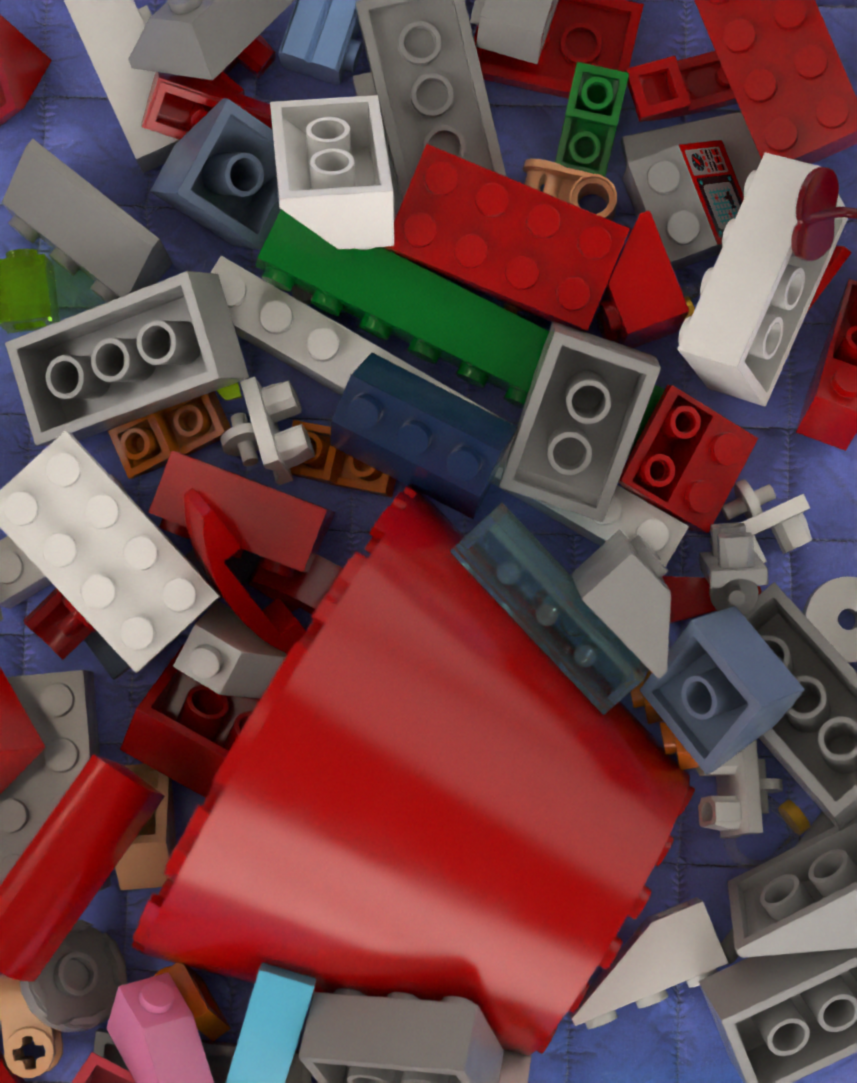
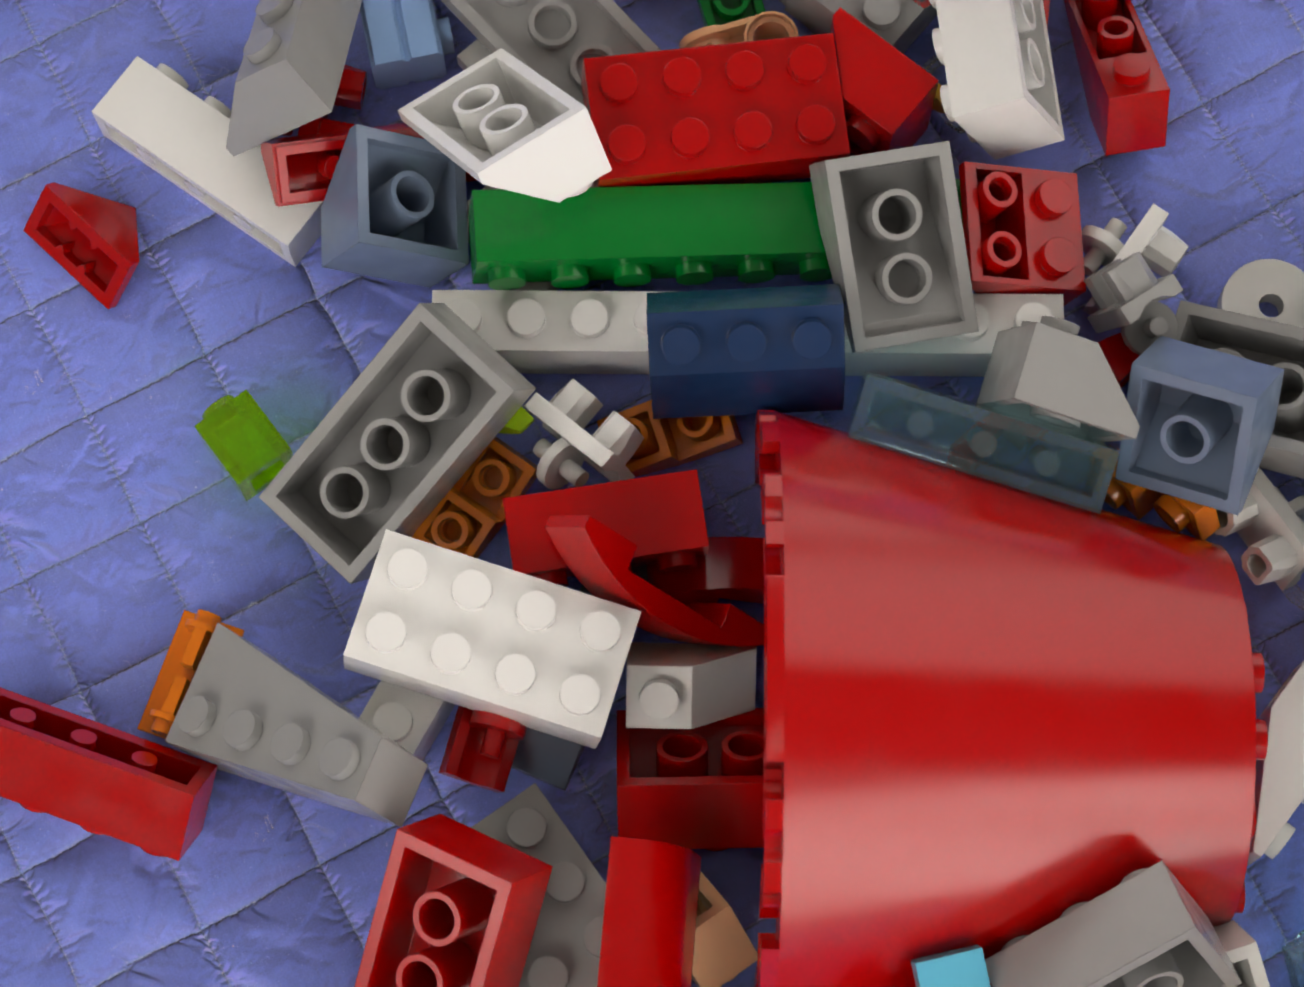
camera: 30 degrees left, 10 degrees down
light grey slope [2,138,173,303] -> none

